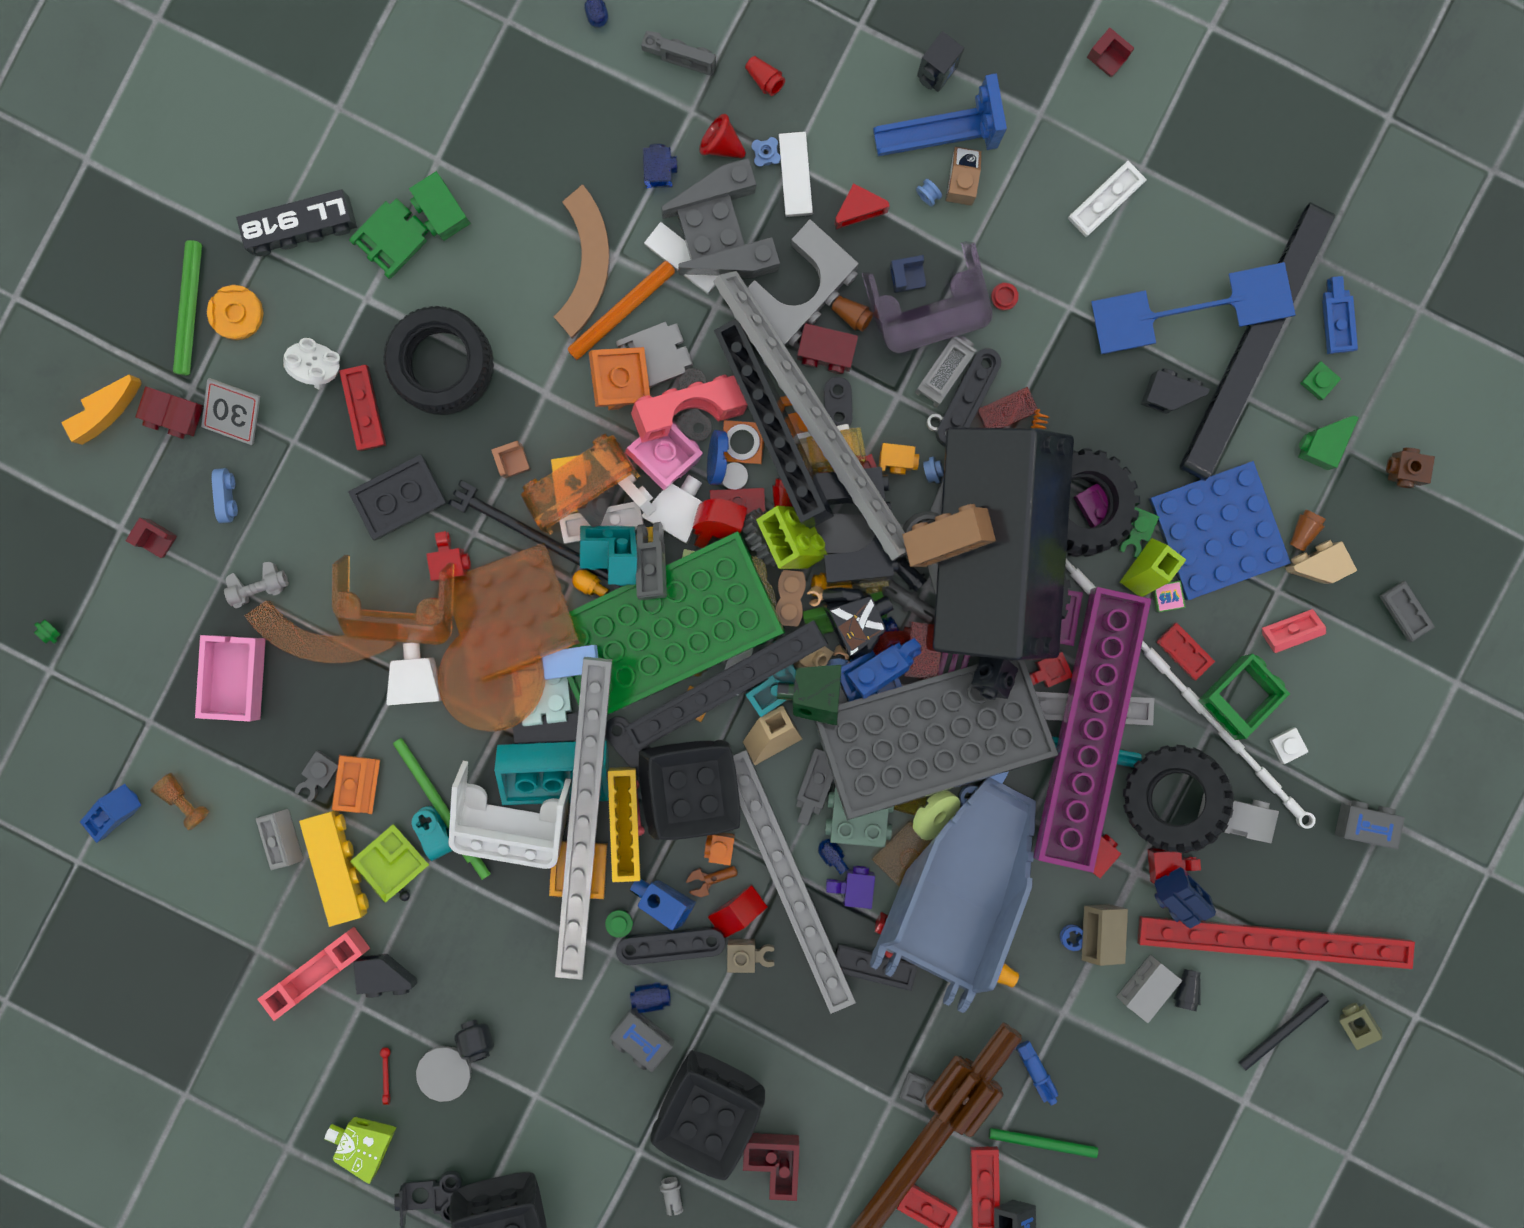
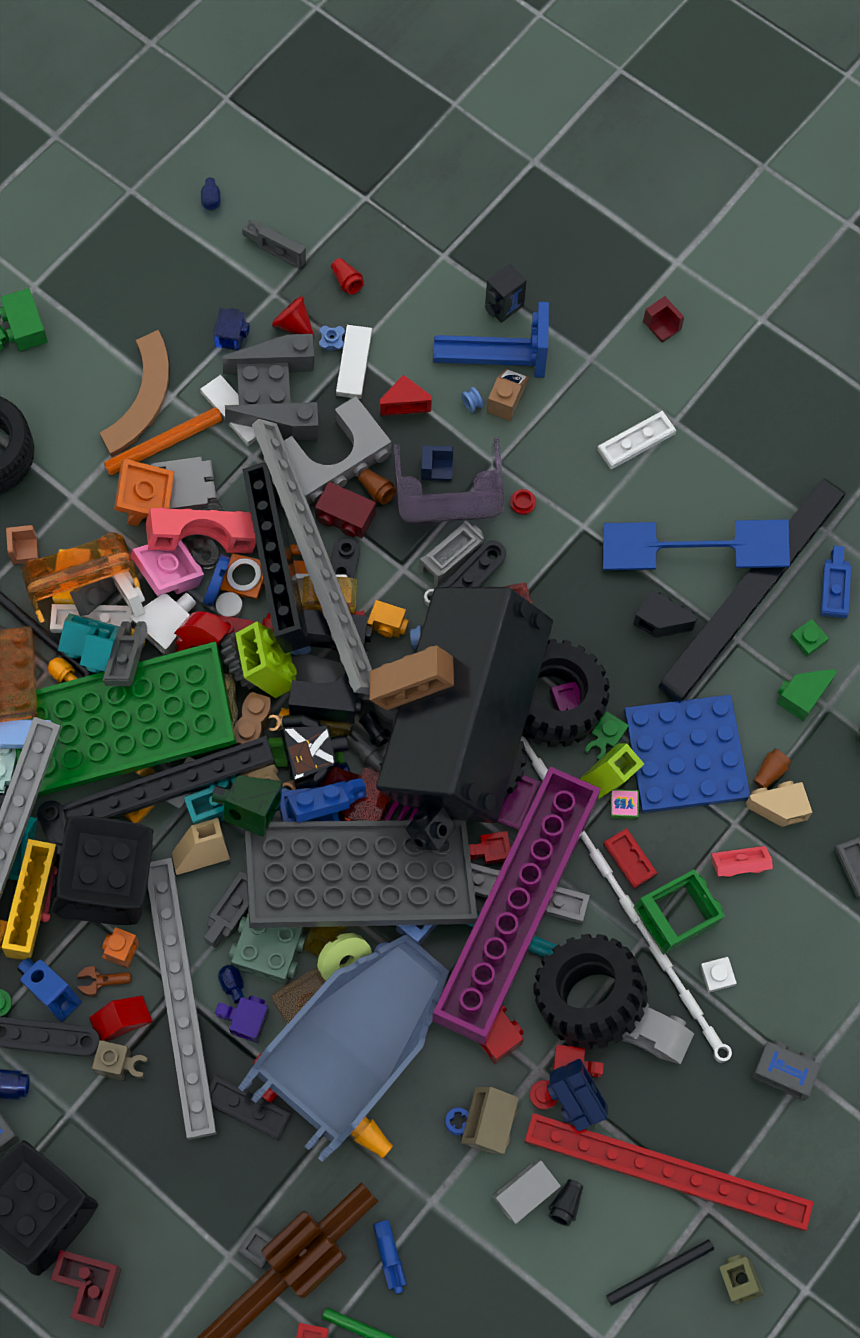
camera: 10 degrees right, 20 degrees down
none -> red plate [530,1080,557,1110]

